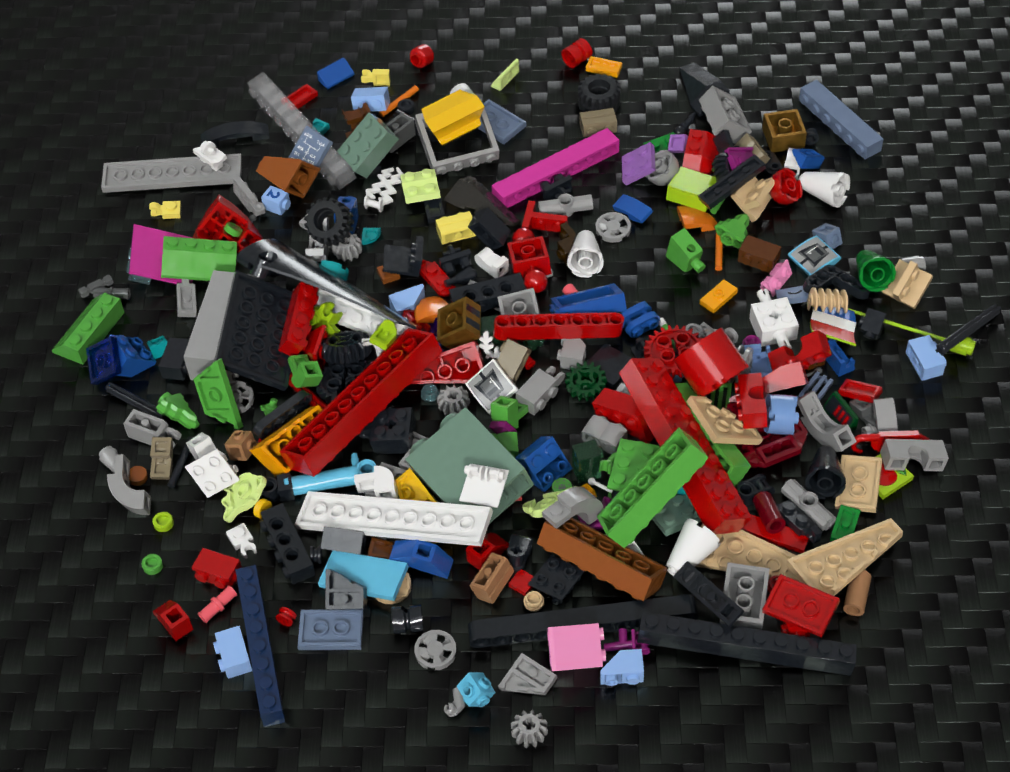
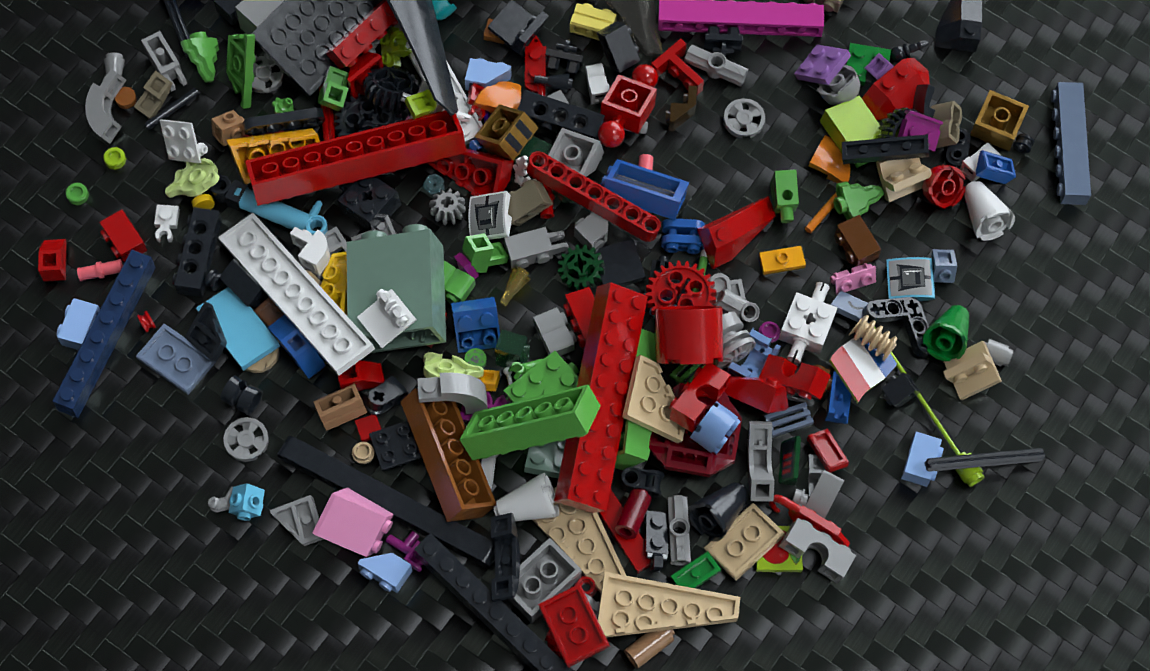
camera: 30 degrees right, 15 degrees up
white brick [186,432,228,461] -> none
light grey gear [511,709,548,748] -> none
white cone [567,230,604,278] -> none
blue slope [613,194,653,223] -> none
light grey brick [699,86,752,144] -> none
none -> clear yellow cone [500,267,531,306]
none -> red wedge [697,196,776,269]

